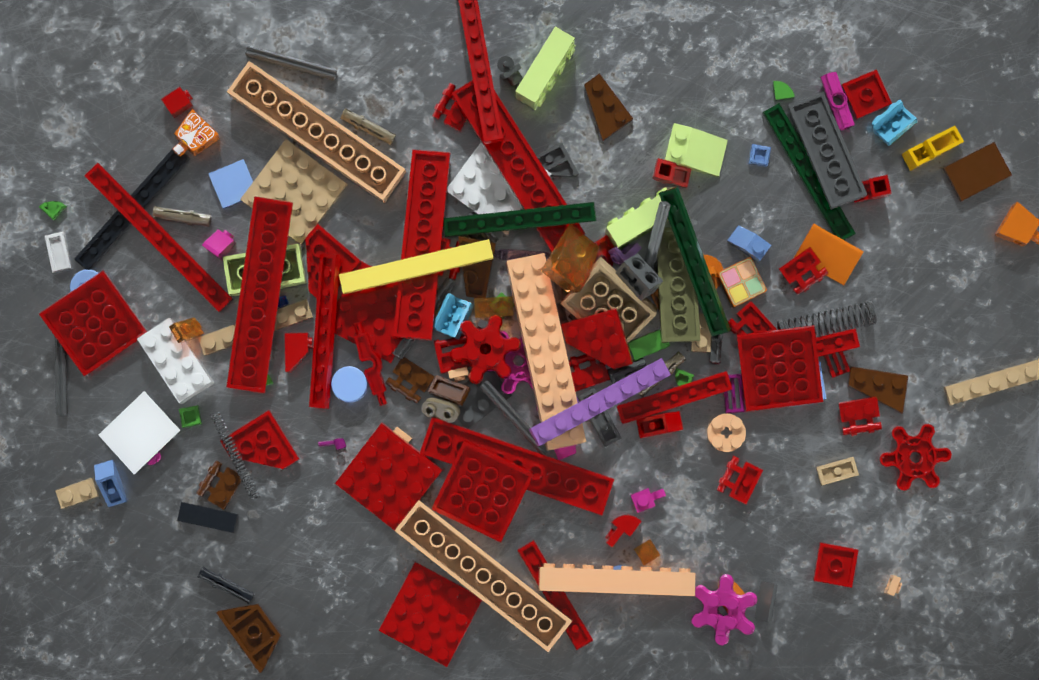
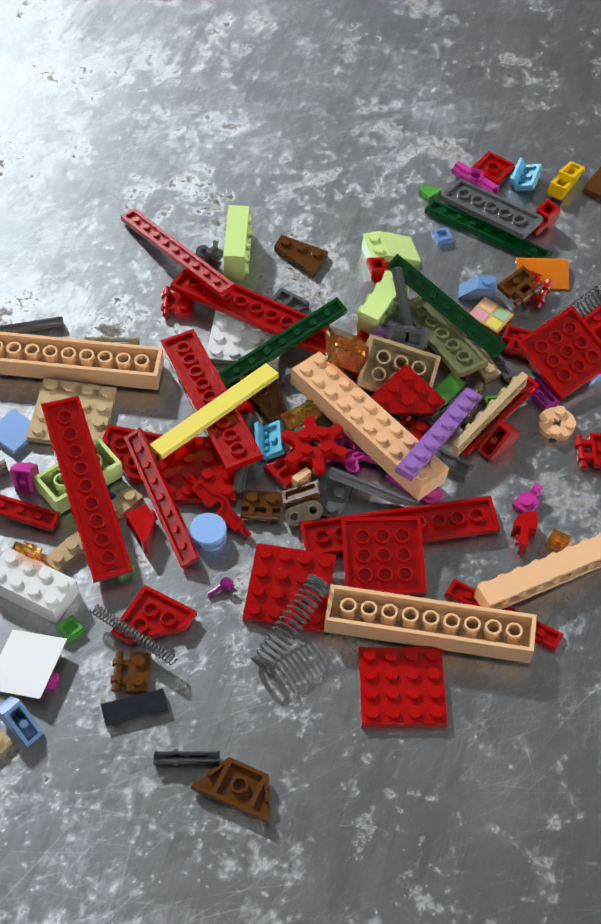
camera: 30 degrees left, 30 degrees down
none -> dark grey piece [251,574,331,673]
none -> tan plate [450,371,528,457]
none -> reddish brown plate [497,265,543,307]

